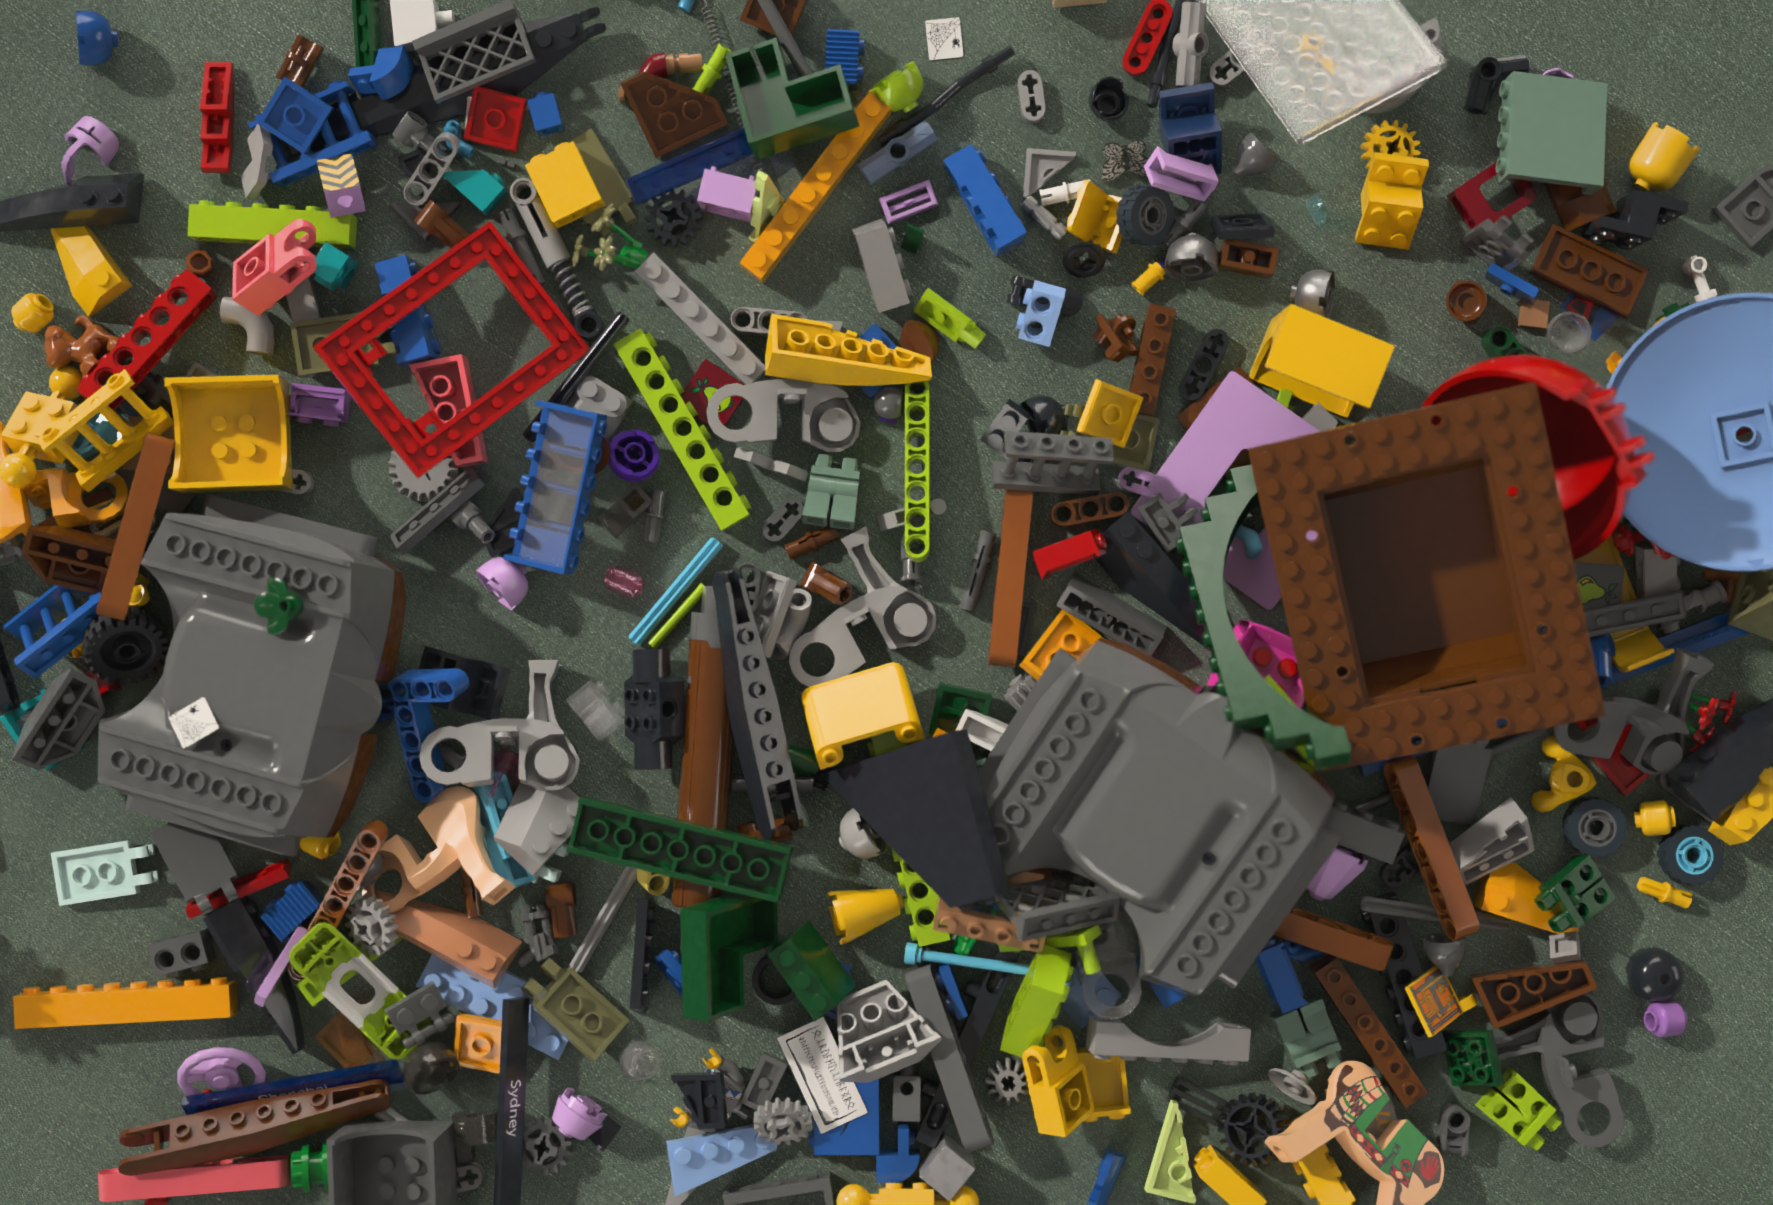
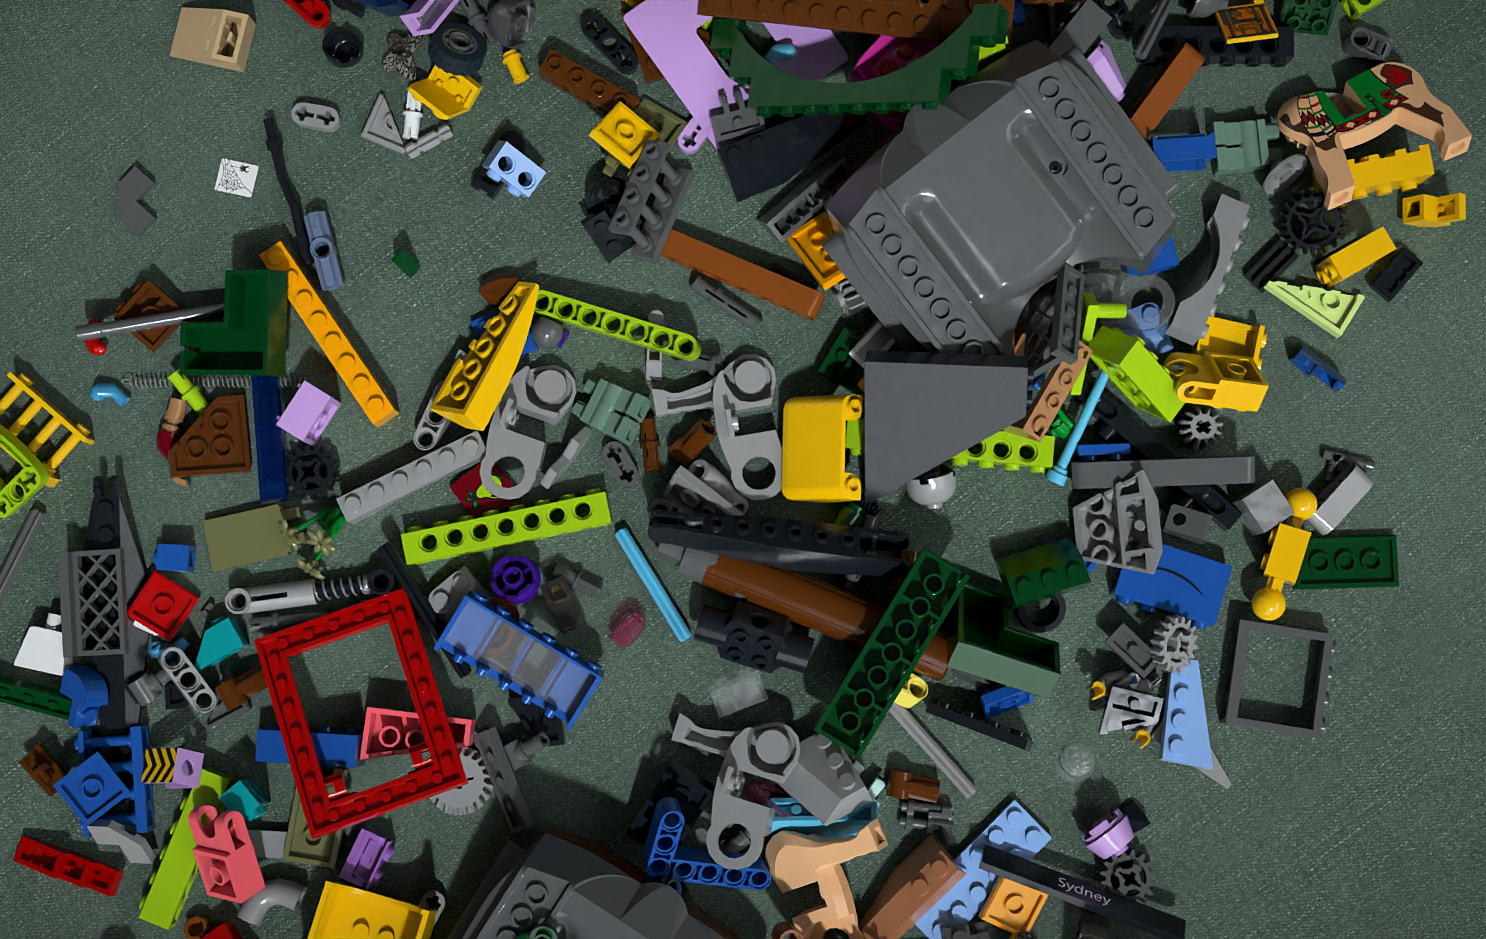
camera: 70 degrees left, 5 degrees down
reddish brown pin [460,865,484,917] -> none
lavender cylinder [476,557,528,611] -> none
olive tile [521,958,629,1062] -> none
yellow brick [525,142,605,229] -> none
lime bar [648,583,705,649] -> none
yellowish green wing [749,171,784,243] -> none
white sticker [777,1017,868,1134] -> none
blue brick [825,29,865,90] -> none
yellow cone [827,889,904,945] -> none
light grey wedge [851,219,912,313] -> none
lime cylinder [869,61,924,113] -> none
blue brick [876,1122,920,1183] -> none
lavender tile [879,180,939,225] -> none
lime hinge [913,288,986,349] -> none
blue wedge [943,144,1027,257] -> none
red window [1032,528,1107,580] -> none
reddish brown beam [1050,492,1129,527] -> none
black gear [1063,239,1106,278] -> none
reddish brown hips [1092,314,1139,363] -> none
blue arm [1284,940,1324,962] -> none
reddish brown brick [1309,954,1428,1108] -> none

